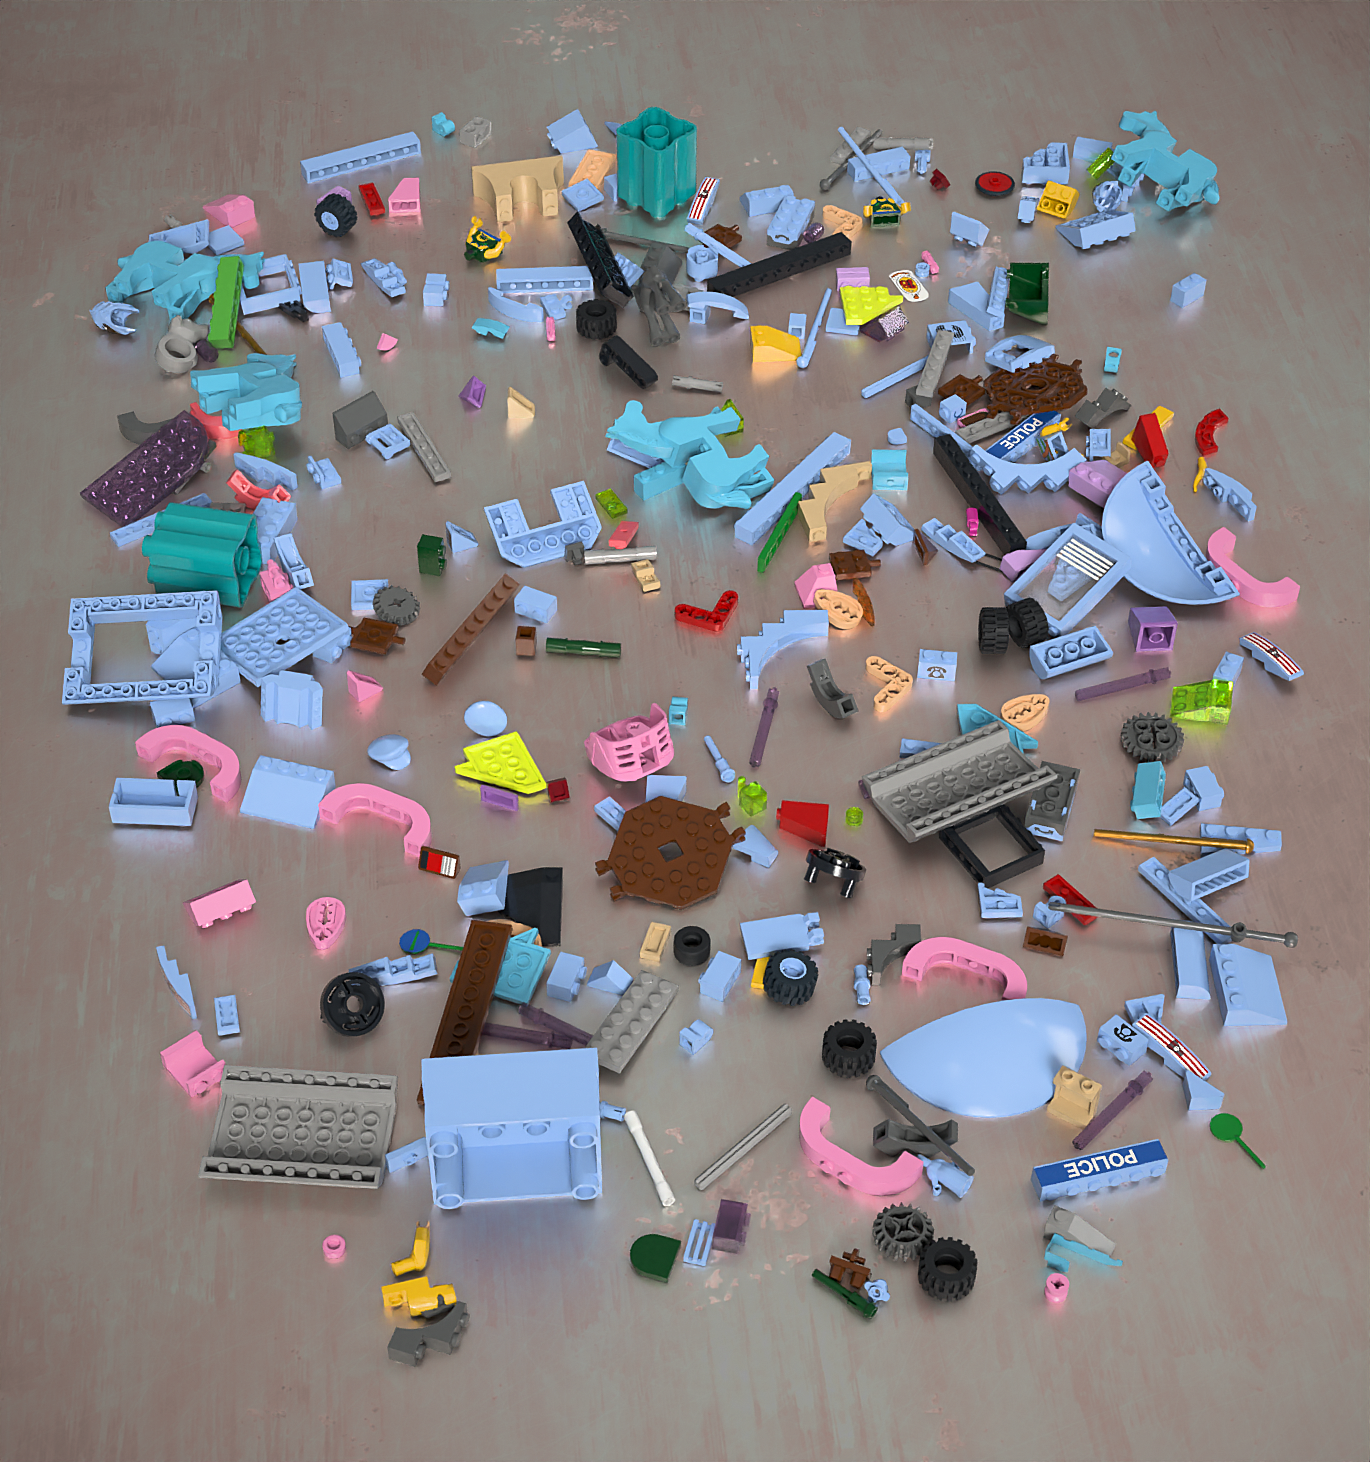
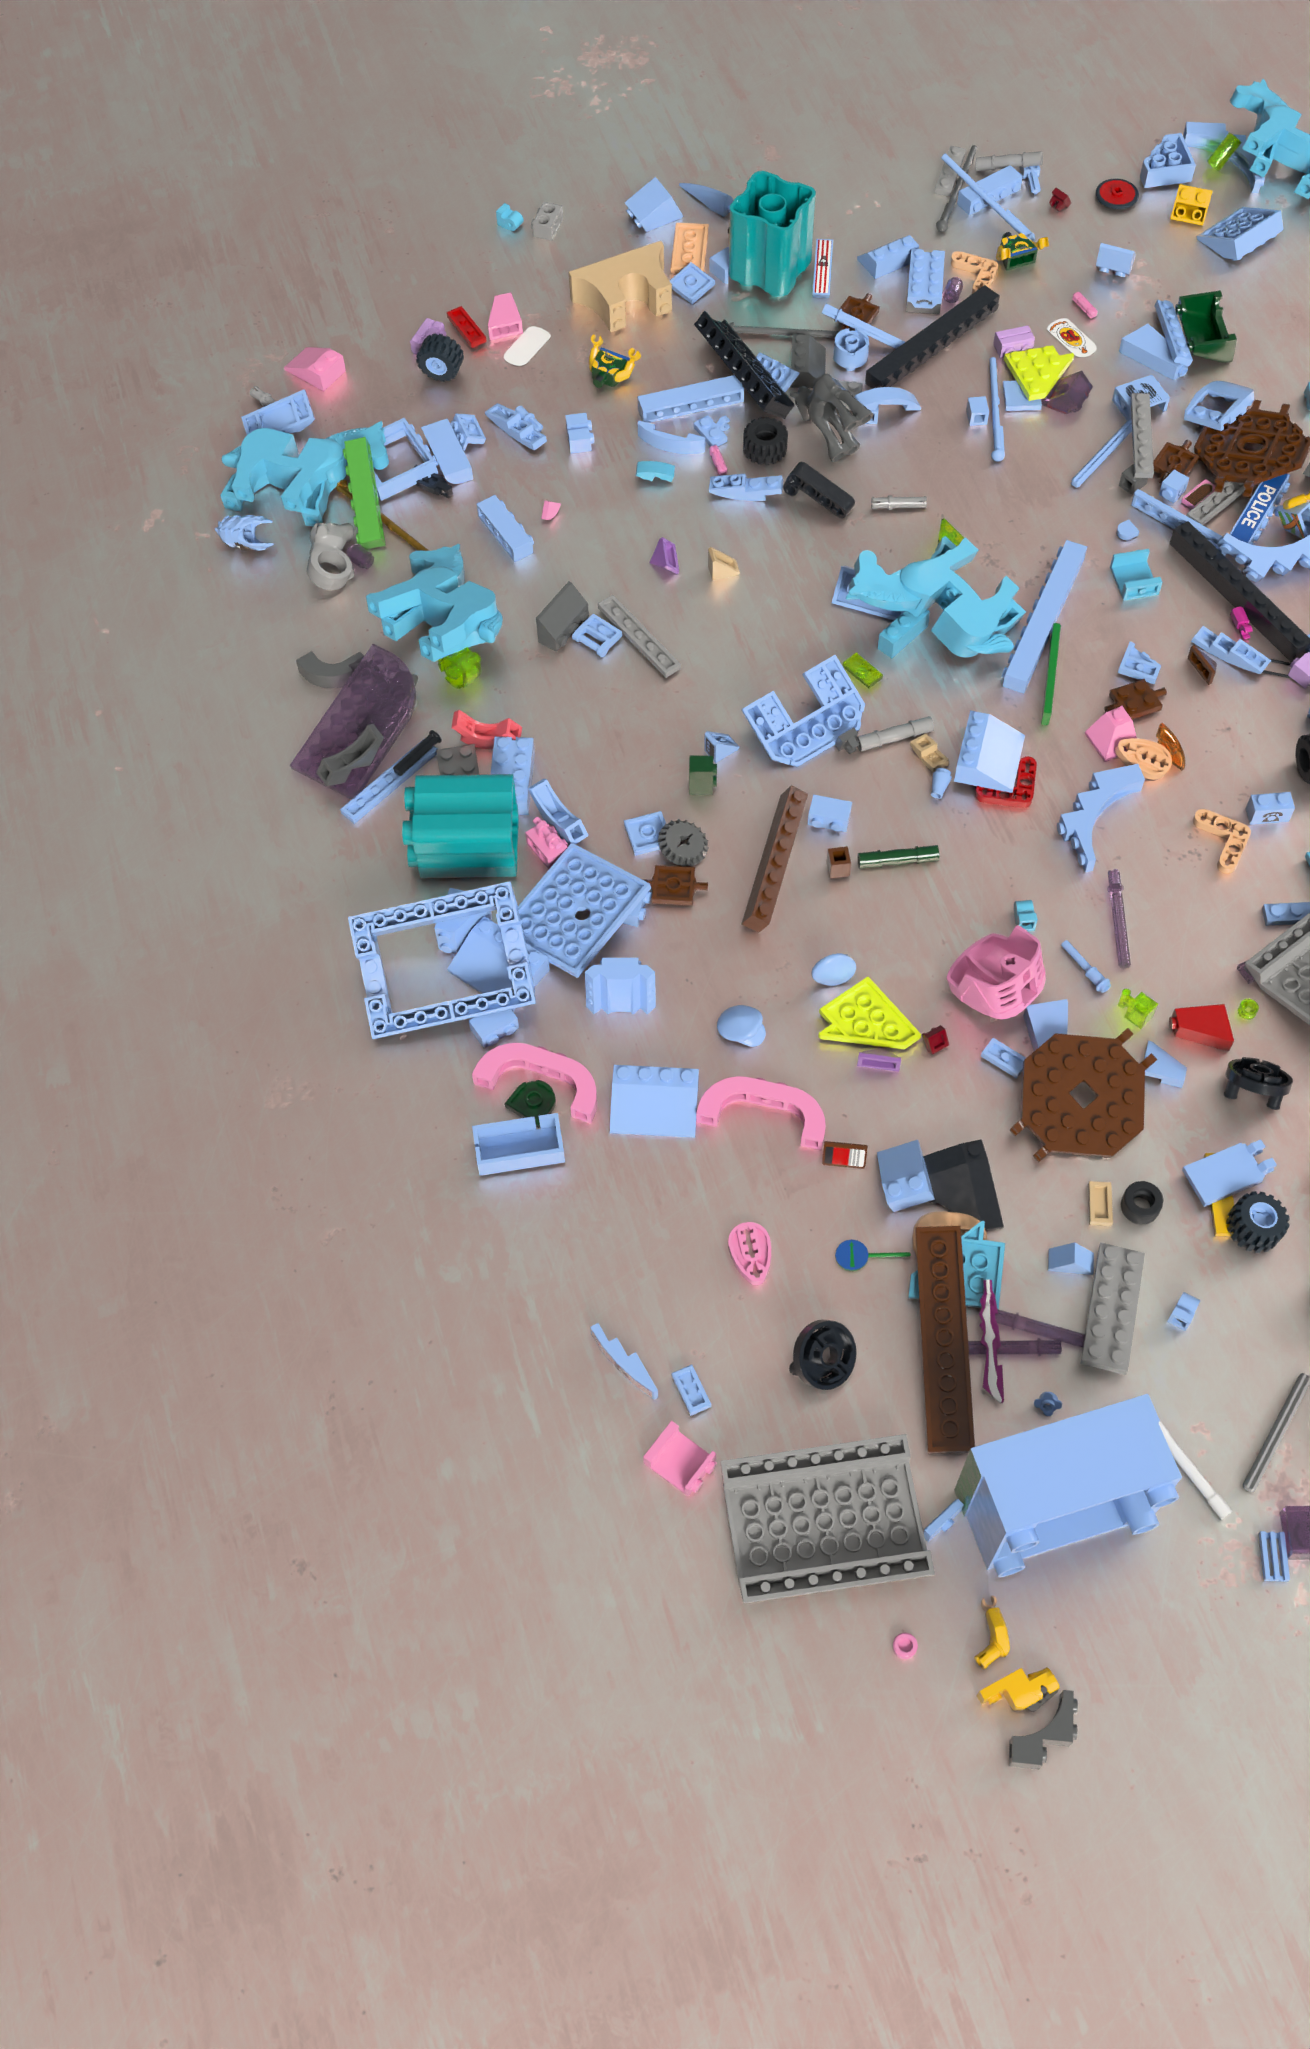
camera: 10 degrees left, 15 degrees up
bright pink slope [183,879,256,928] -> none
coral arch [189,402,244,439] -> none
light blue tile [208,225,244,255] -> none
light blue slope [233,453,298,491] -> none
light blue brick [300,131,421,183] -> none
light blue bracket [306,456,341,489] -> none
bright pink slope [347,670,383,702] -> none
light blue slope [349,953,438,986] -> none
light blue brick [546,952,587,1002] -> none
coral tile [609,521,639,549] -> none
dark green tile [630,1234,681,1283] -> none
light blue brick [698,951,741,1002] -> none
yellow slope [750,325,802,362] -> none
tan arch [797,461,872,542] -> none
dark grey arch [807,659,858,718] -> none
light blue slope [860,493,914,546] -> none
light blue bush [915,262,930,277] -> none
light blue slope [1018,196,1039,223] -> none
light blue head [1092,181,1123,212] -> none
none -> dark grey arch [316,724,384,786]
none -> black axle [393,730,442,776]
none -> white sticker [504,326,551,366]
none -> light blue slope [709,474,783,501]
none -> light blue cone [931,768,952,799]
none -> light blue slope [954,710,1025,793]
none -> magenta sword [979,1280,1004,1403]

